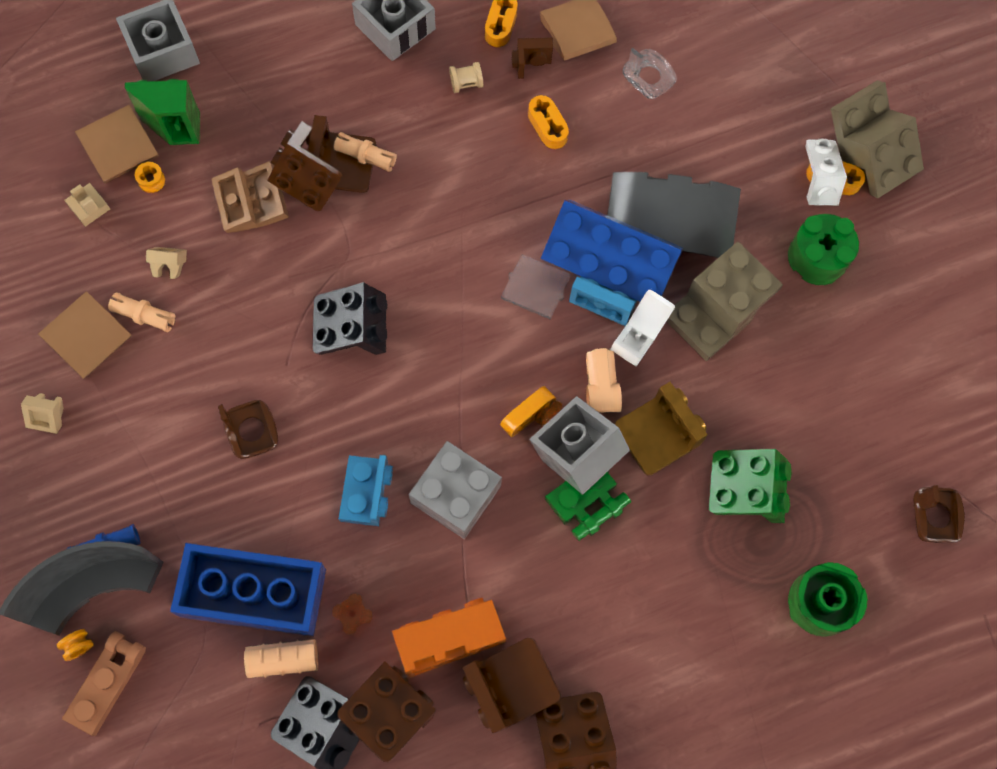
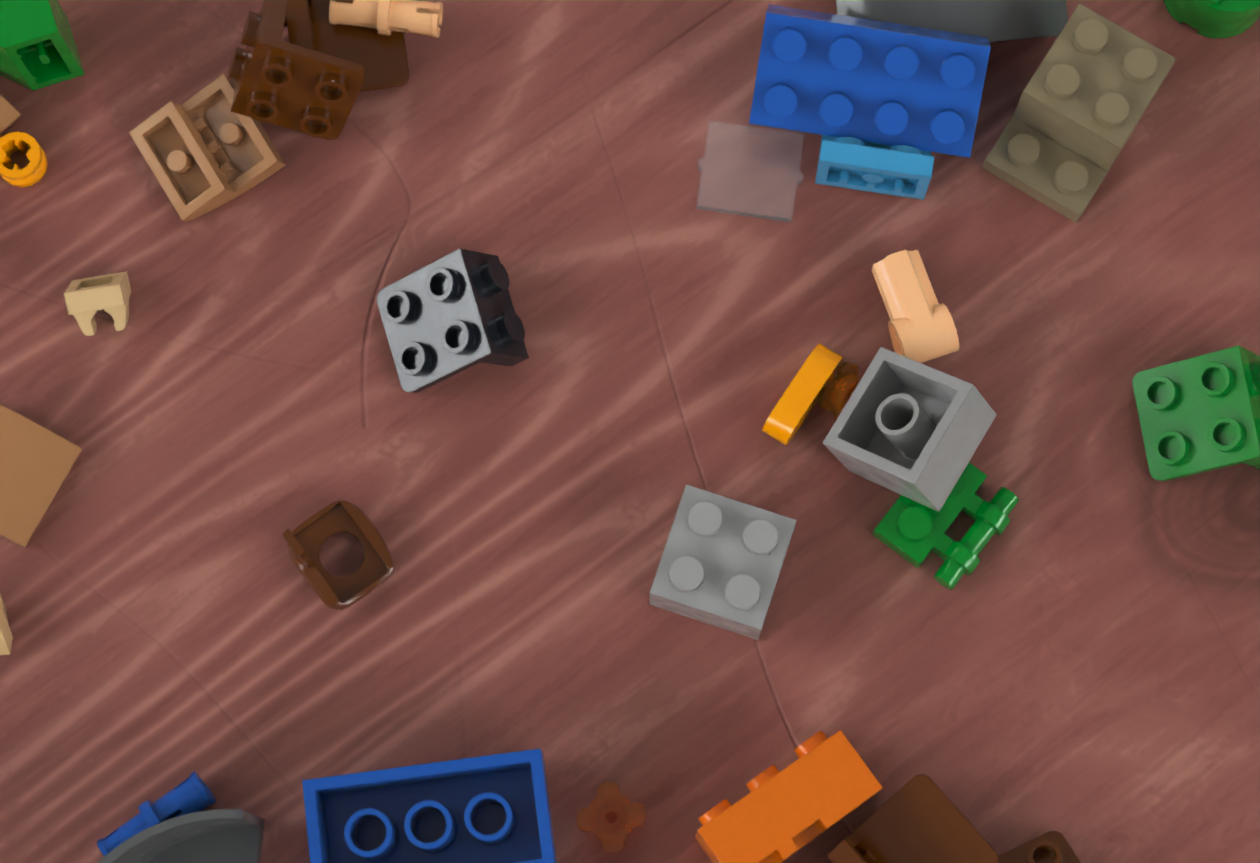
camera: 10 degrees left, 5 degrees up
light nougat pin [108,292,176,332] -> none
dark azure bracket [338,455,393,526] -> none
white bracket [610,290,675,367] -> none
pearl gold bracket [615,381,708,476] -> none

